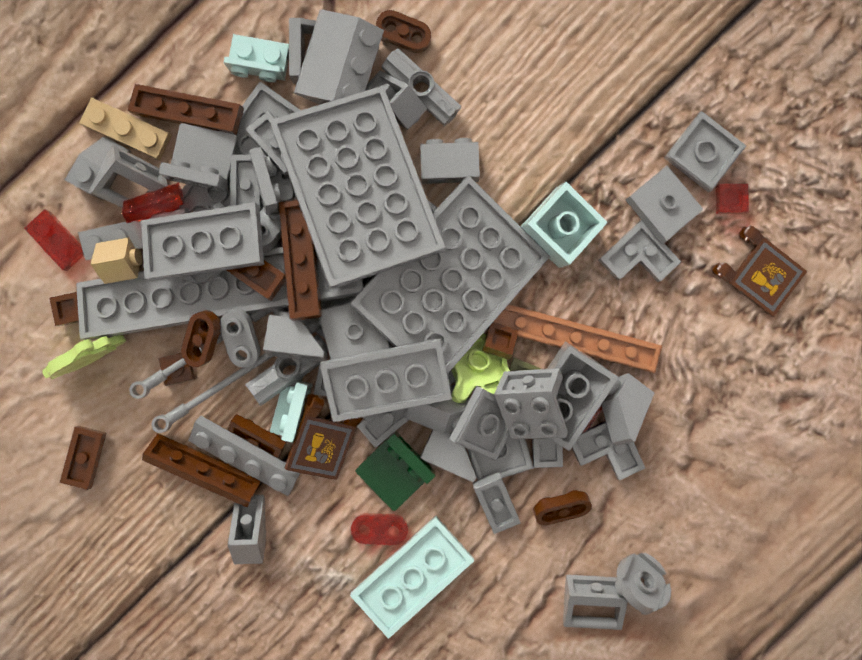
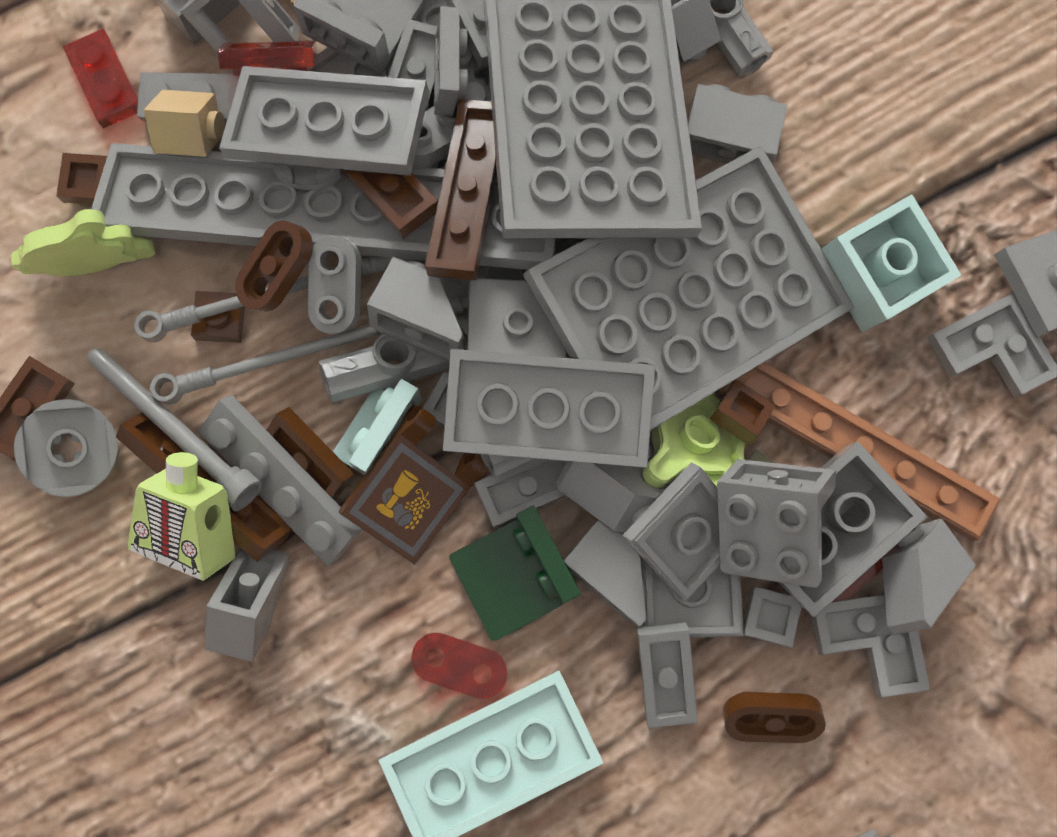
camera: 15 degrees right, 10 degrees down
none -> light grey plate [14,399,118,497]
none -> light grey piece [88,348,262,511]
none -> yellowish green torso [128,452,235,581]

